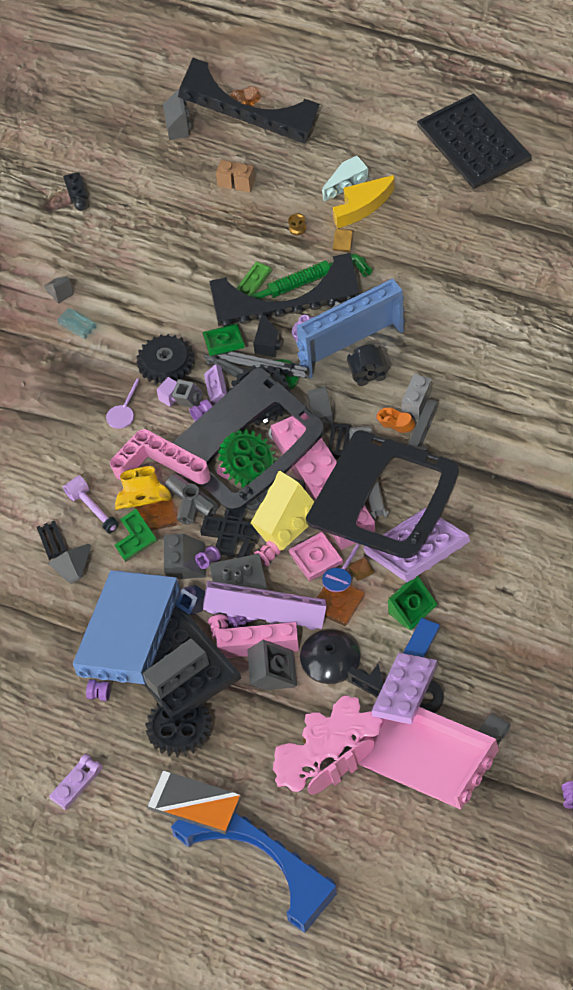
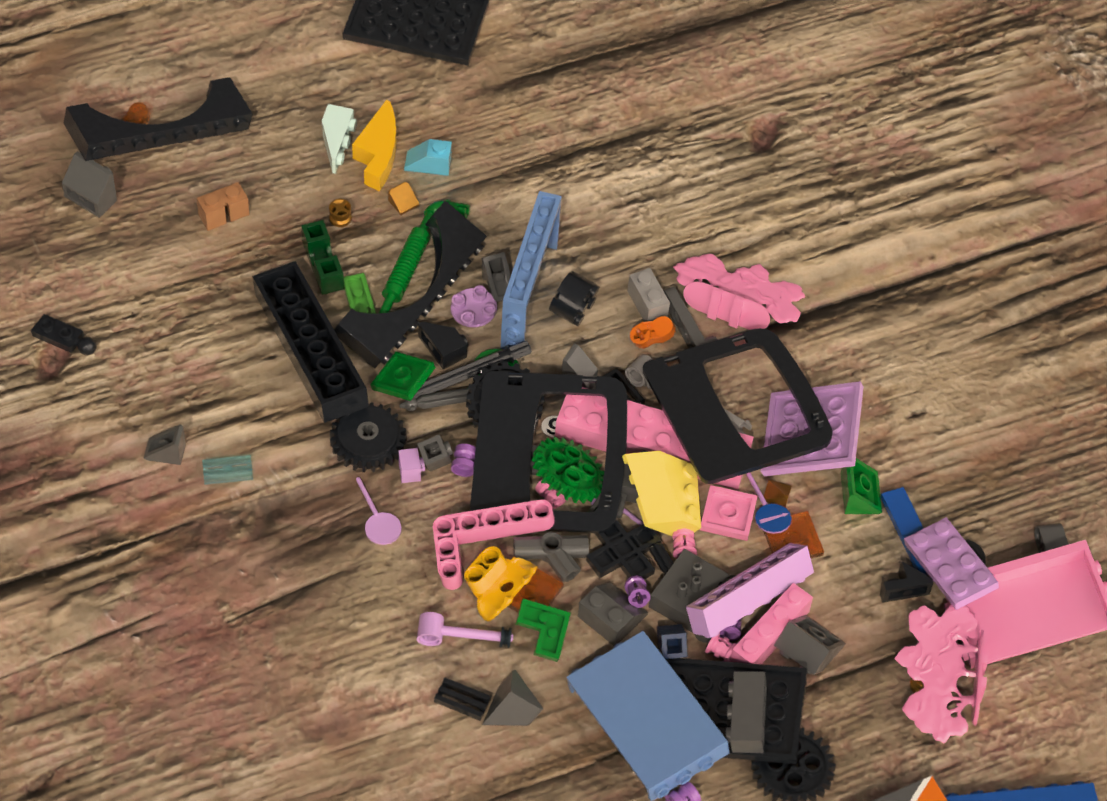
camera: 55 degrees left, 0 degrees up
lavender plate [204,364,227,405] -> none
black dish [300,629,360,684] -> none
none -> black brick [252,261,369,423]
none -> dark green arch [301,220,344,295]
none -> medium azure slope [404,139,452,176]
none -> bright pink plant [673,254,805,330]

